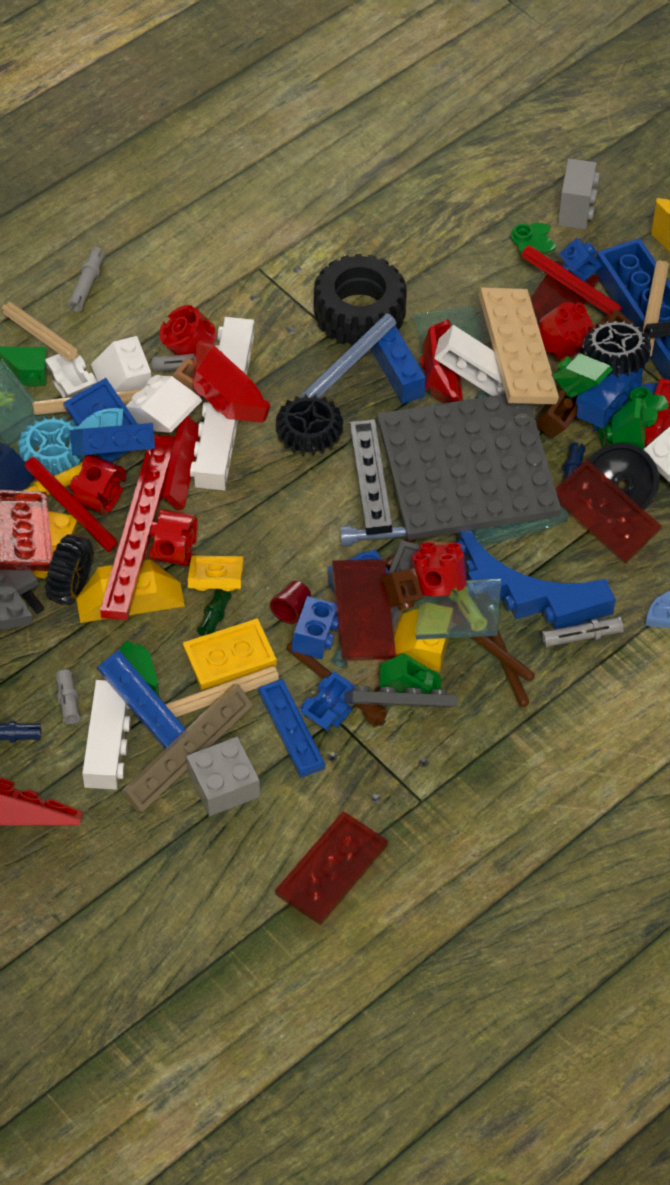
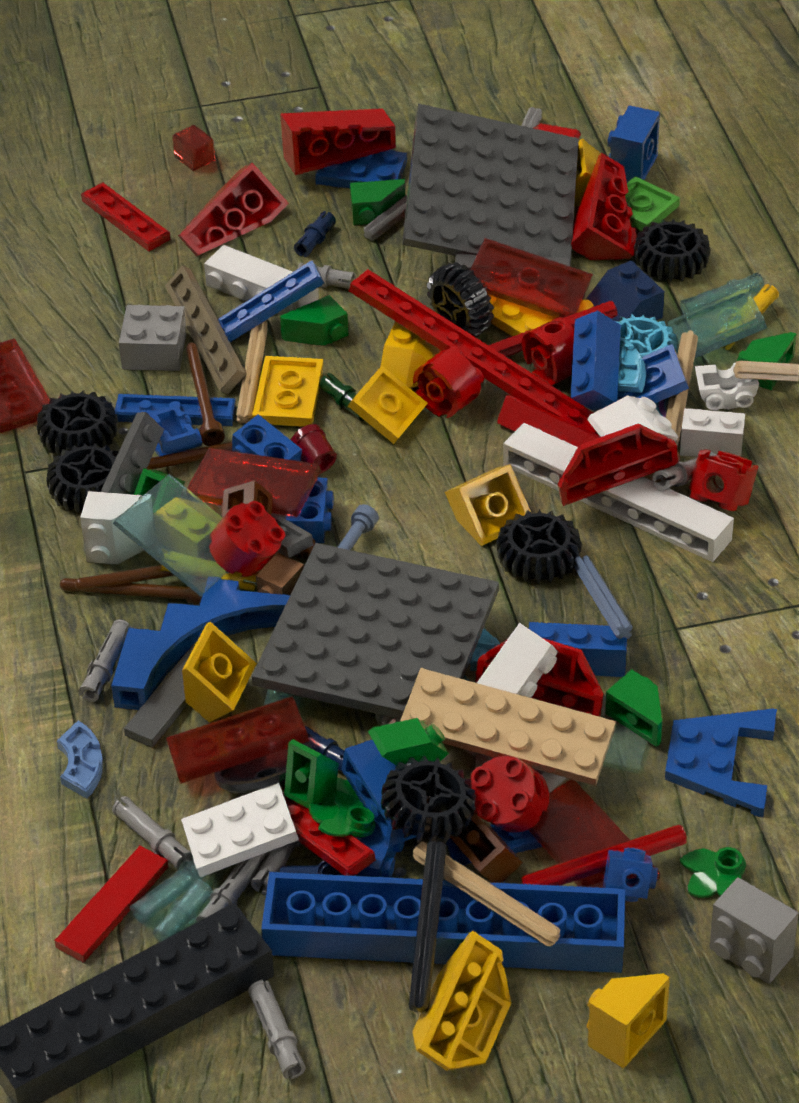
camera: 120 degrees right, 10 degrees down
black tyre [314,254,407,346] -> none
plate [350,419,392,535] -> none
none -> black gear [36,390,118,456]
none -> black gear [46,443,118,514]
none -> white slope [80,491,155,564]
none -> red tile [81,182,171,252]
none -> dark grey tile [124,642,196,747]
none -> yellow slope [182,621,257,723]
none -> reddish brown piece [186,343,225,446]
none -> yellow slope [445,464,531,546]
none -> green slope [605,670,662,747]
none -> blue wing [665,709,777,817]

